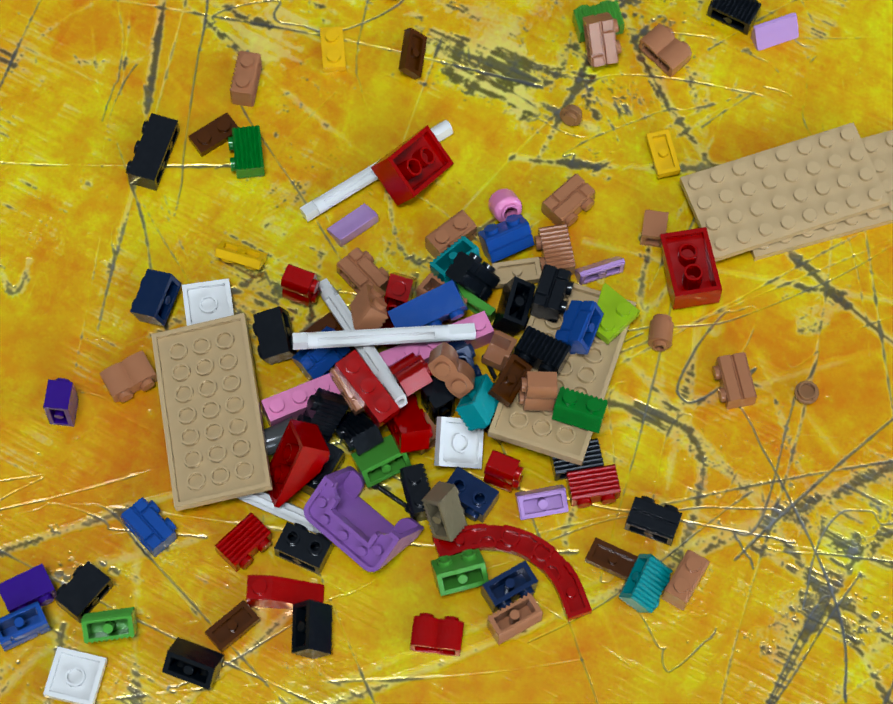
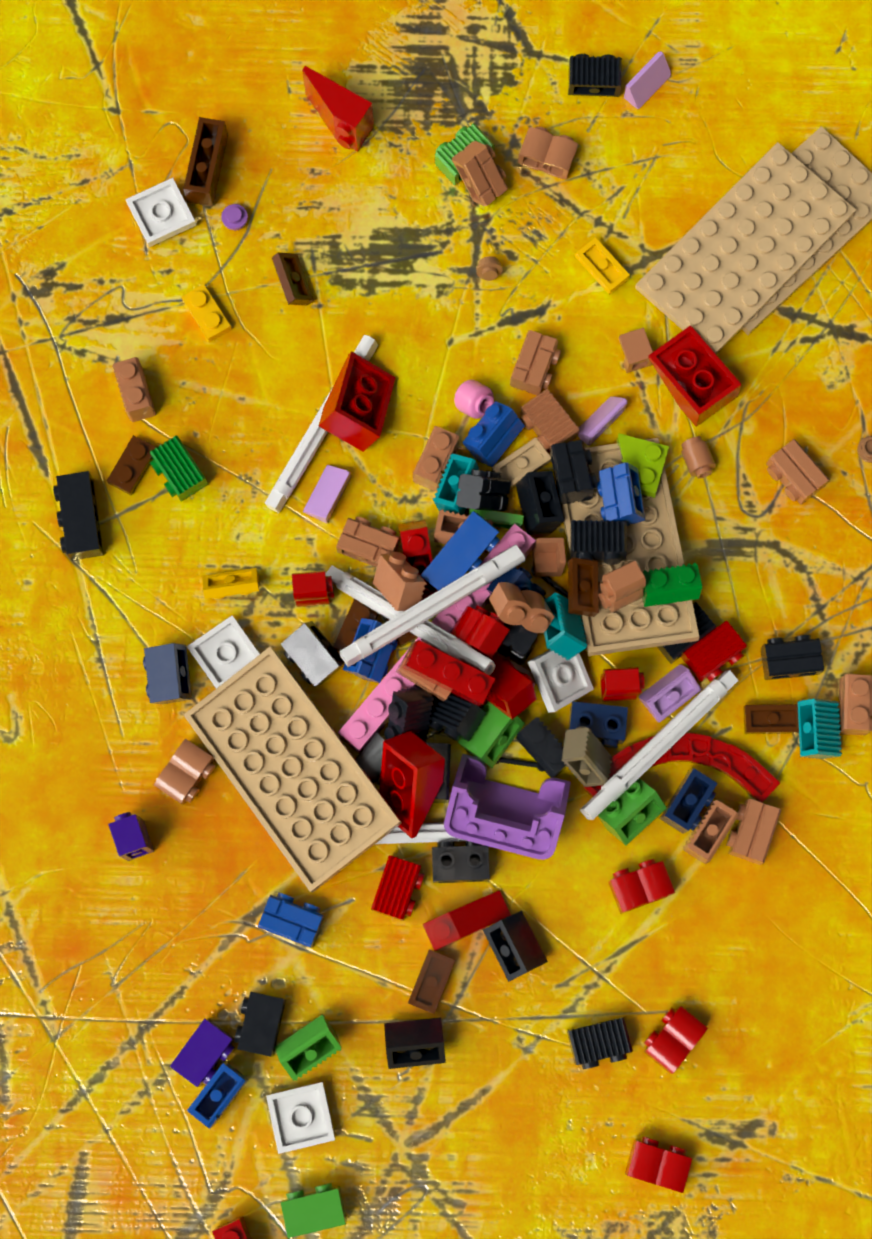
camera: 25 degrees left, 10 degrees up
none -> white piece [580,670,739,820]
none -> nougat brick [726,799,781,865]

